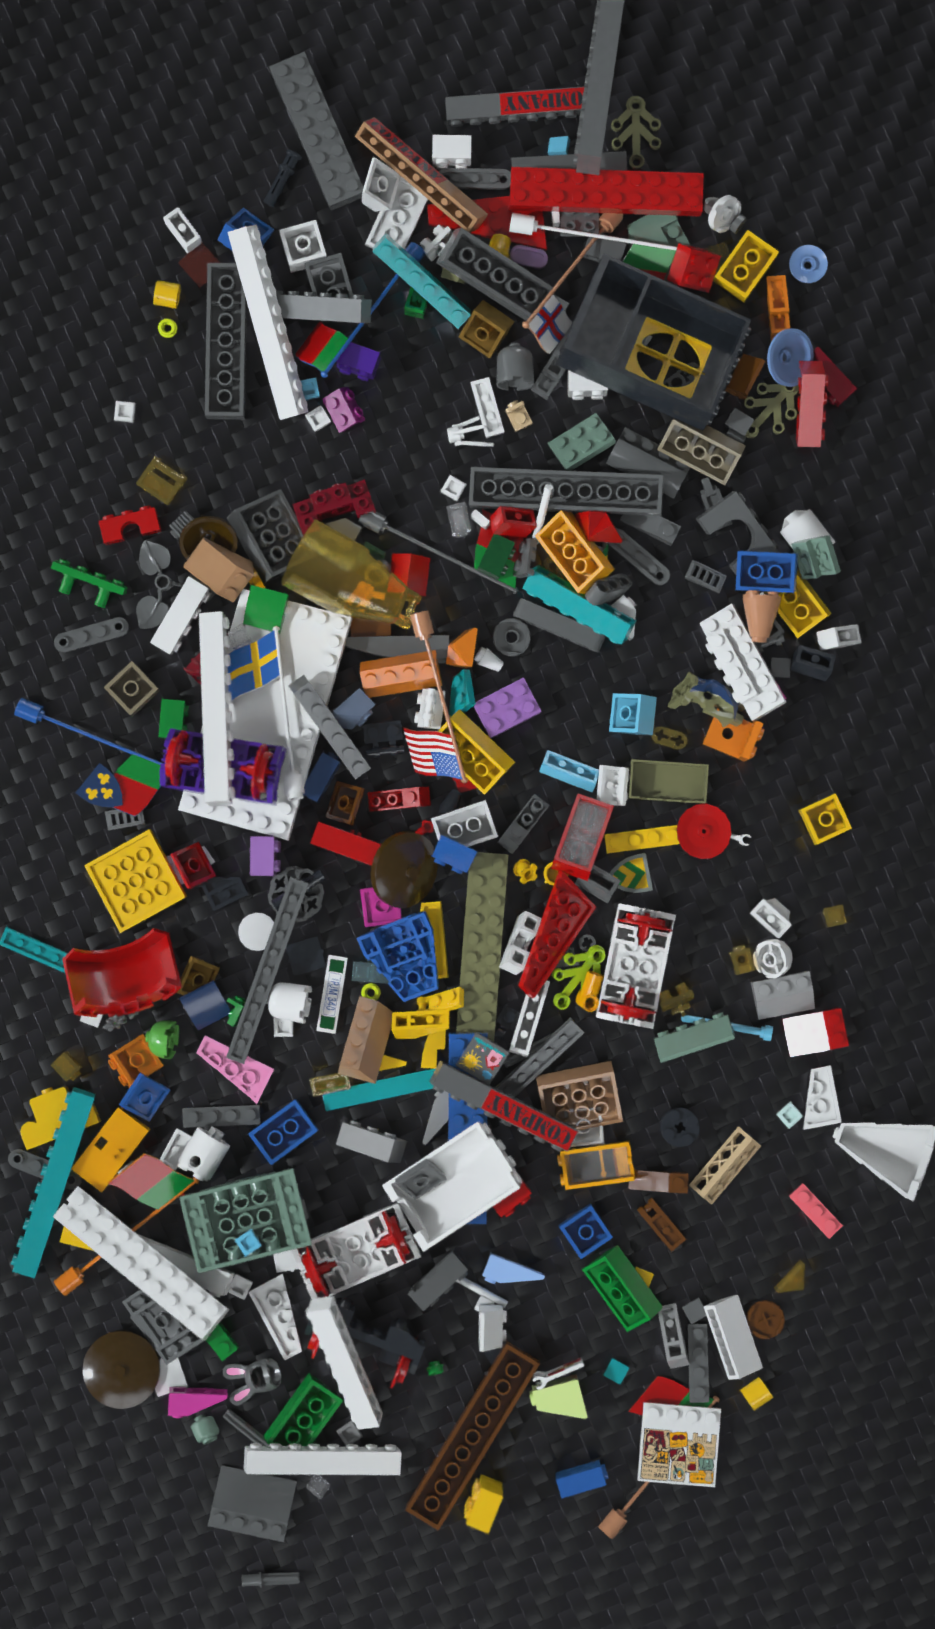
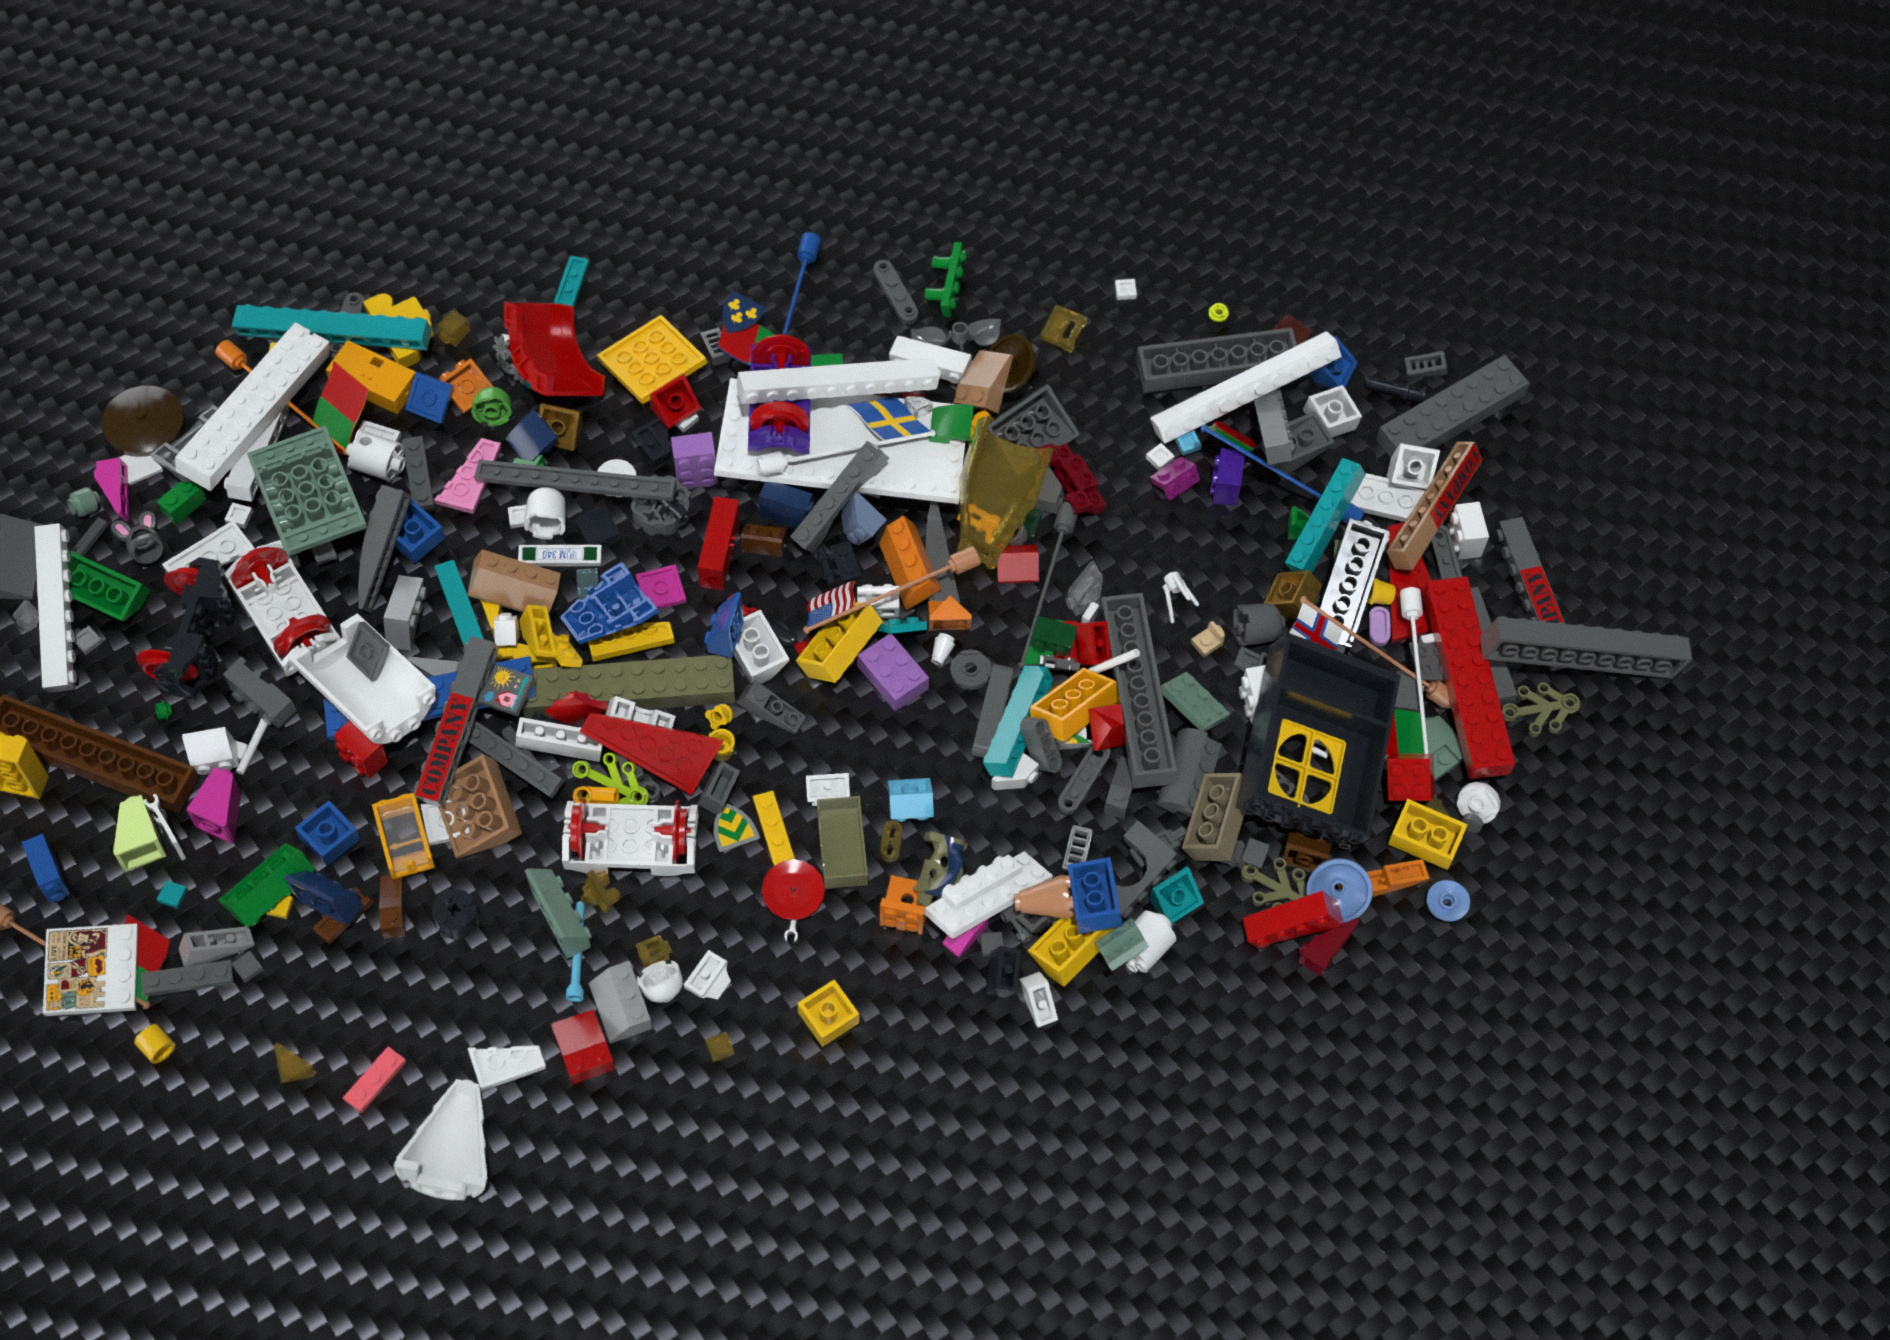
camera: 75 degrees right, 25 degrees down
red arch [99,505,162,545] -> none
dark tan brick [104,661,160,717] -> none
yellow piece [153,280,181,309] -> none
white brick [163,208,202,253] -> none
medium azure tile [235,1229,262,1256] -> none
white brick [307,1296,383,1429] -> none
clear yellow slope [309,1073,351,1097] -> none
reddish brown slope [350,618,391,637] -> none
neon yellow plate [361,983,381,1001] -> none
red slope [368,787,431,812] -> none
dark brown dish [371,831,438,908] -> none
white tile [441,475,467,501] -> none
white plate [470,377,504,438] -> none
light blue slope [482,1252,545,1284] -> none
medium azure slope [539,750,599,792] -> none
clear brick [551,794,614,881] -> none
tan fence [689,1127,761,1205] -> none
white brick [703,1295,763,1380] -> none
reddish brown tile [746,1300,785,1339] -> none
light aqua tile [776,1102,803,1129] -> none
none -> dark pink slope [186,767,241,844]
none -> dark blue slope [283,870,363,926]
none -> dark grey slope [358,485,412,613]
none -> white slope [494,613,520,646]
none -> red slope [545,691,608,725]
none -> teal slope [1149,867,1204,924]
none -> dark grey slope [1405,351,1448,377]

